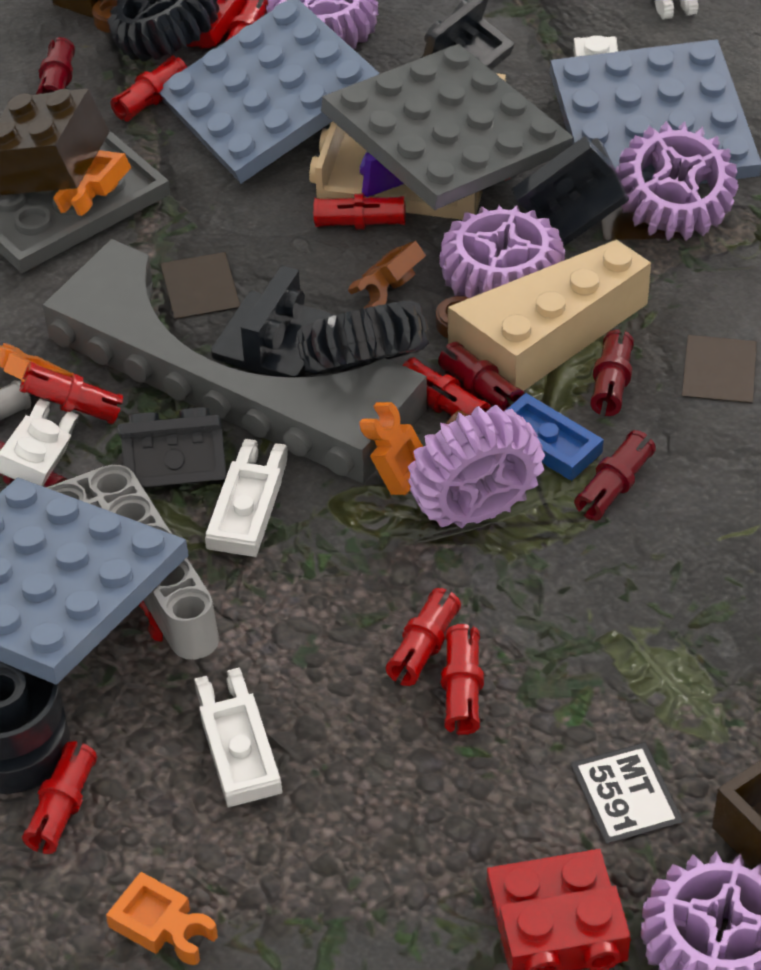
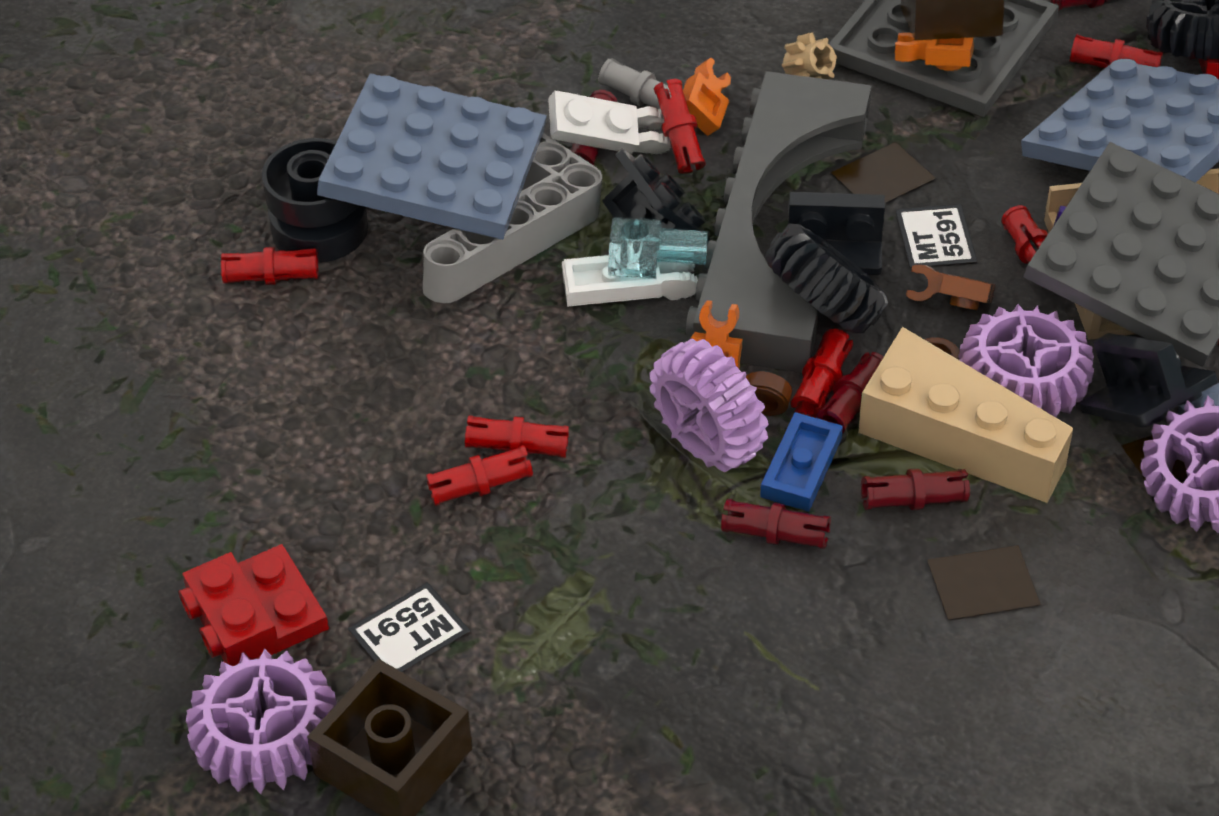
camera: 70 degrees right, 0 degrees up
orange plate [106,872,218,965] -> none
white hinge [194,667,282,807] -> none
none -> clear light blue piece [608,217,708,279]
none -> tan gear [782,32,837,79]
none -> sticker [895,204,978,268]

